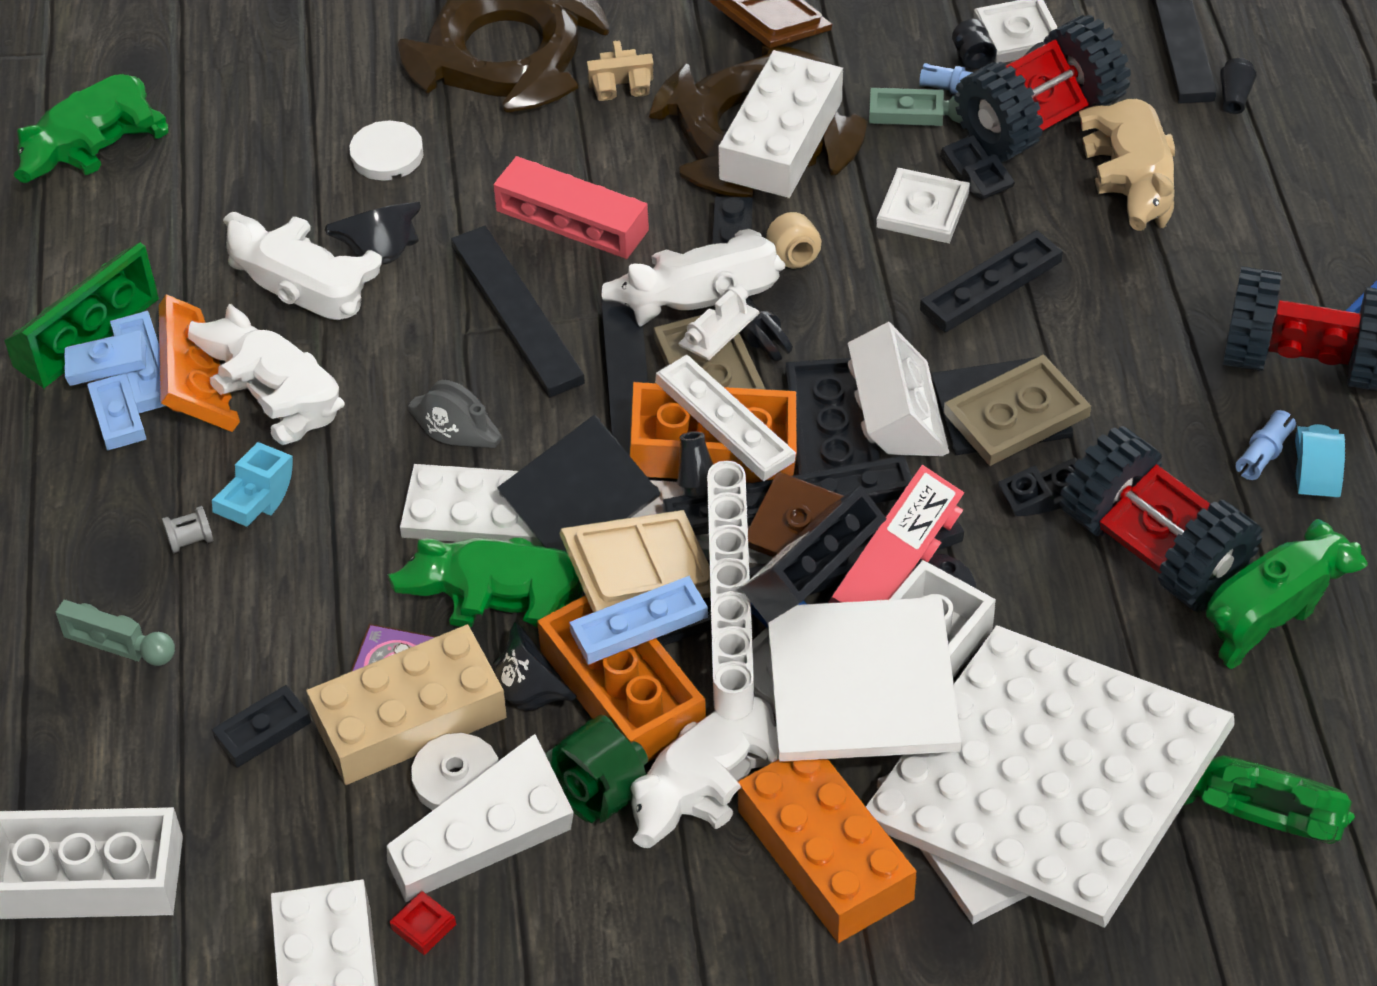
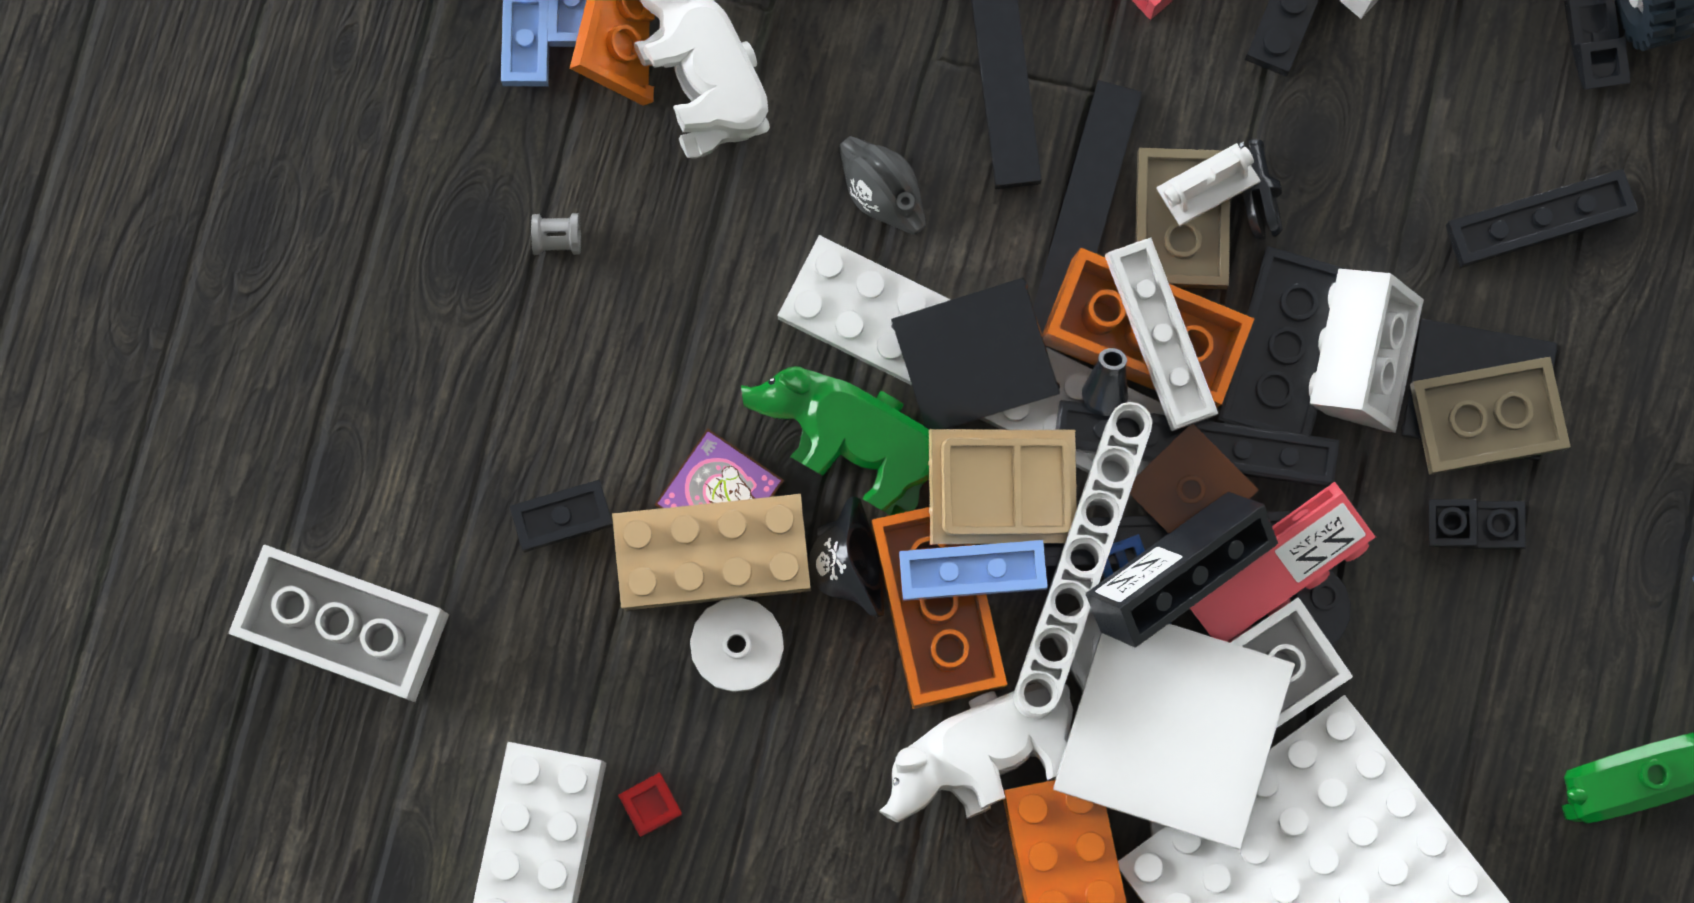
camera: 20 degrees right, 30 degrees up
sand green plate [56,600,175,666] -> none
medium azure brick [212,442,293,527] -> none
white wedge [387,734,574,902] -> none
dark green brick [546,714,648,823] -> none
white animal [602,229,785,327] -> none
tan head [766,212,822,269] -> none
white tile [877,168,970,244] -> none
black plate [1060,426,1263,612] -> none

